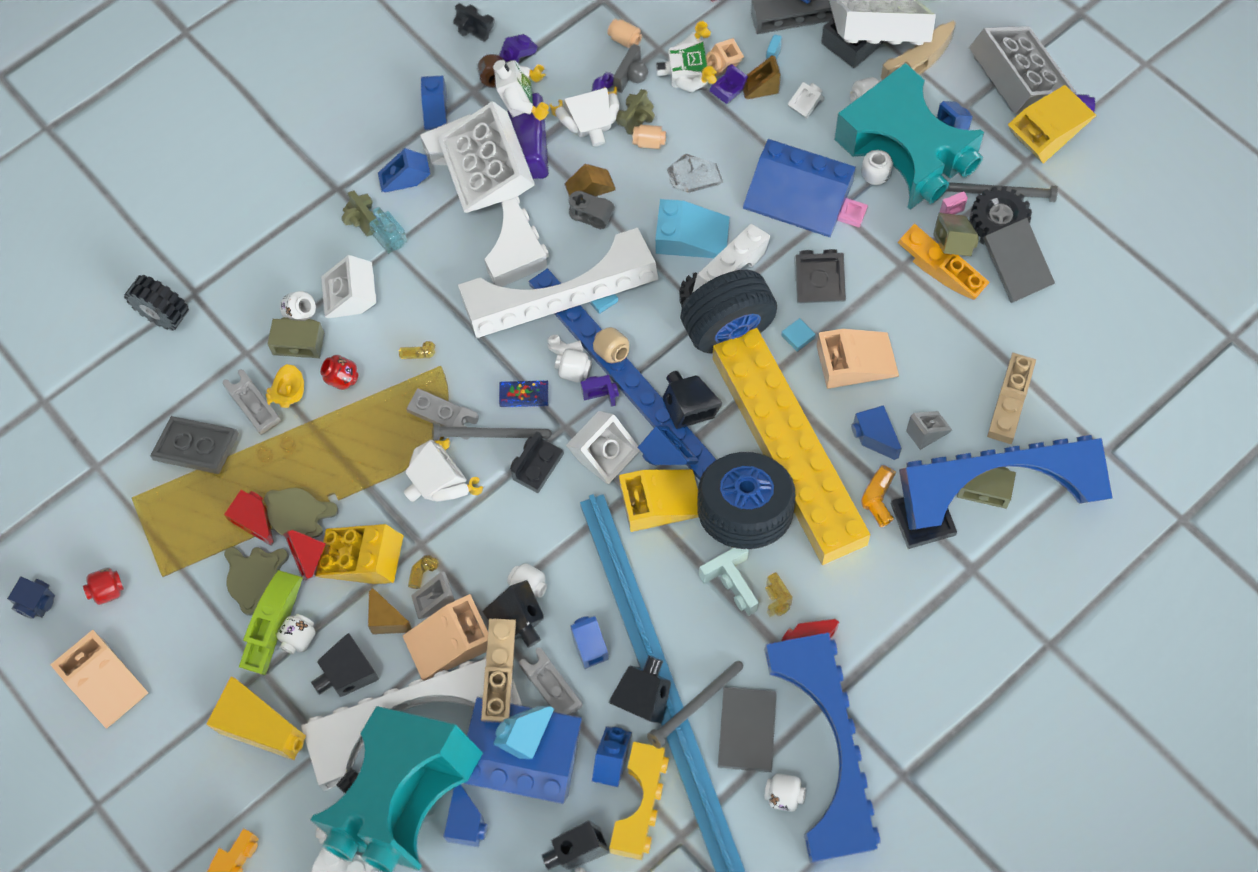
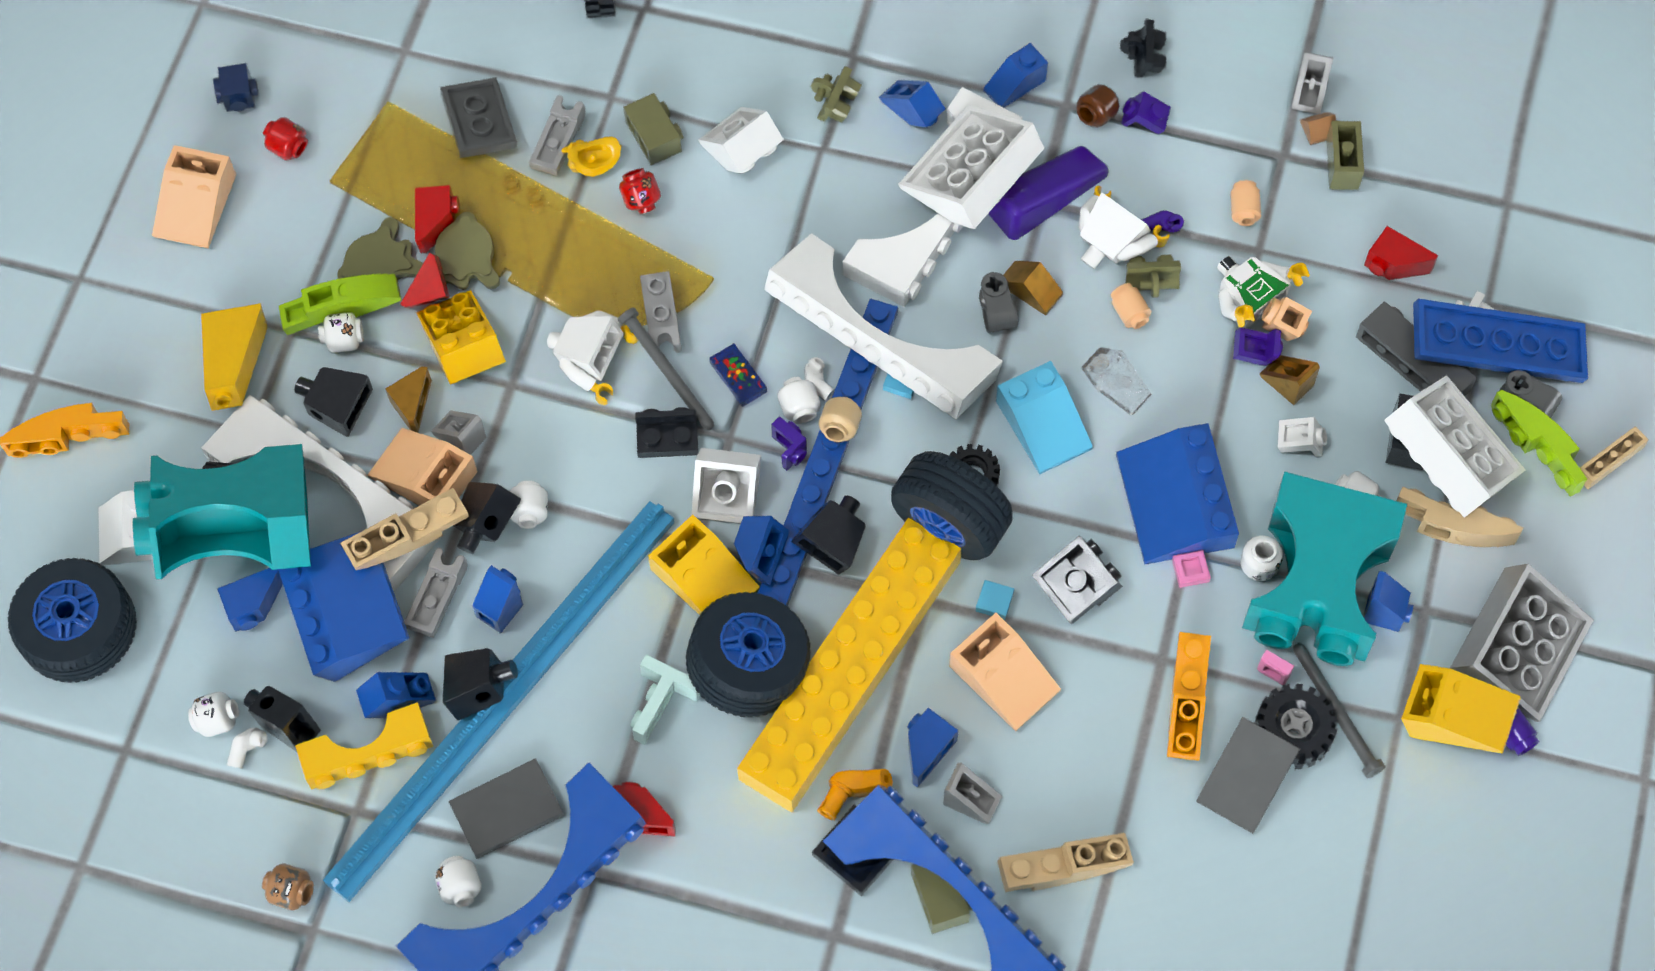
camera: 55 degrees right, 0 degrees up
white head [280,291,316,321] -> none
clear light blue brick [369,207,407,254] -> none
clear yellow arm [399,341,436,359] -> none
clear yellow arm [408,555,439,589] -> none
white torso [493,60,549,120] -> none
medium azure slope [494,706,554,759] -> none
dark grey tile [613,44,648,93] -> none
dark grey bar [647,661,743,749] -> none
white arch [693,224,770,292] -> none
clear yellow bracket [765,572,793,617] -> none
medium azure tile [766,34,782,60] -> none
olive brick [933,213,979,256] -> none

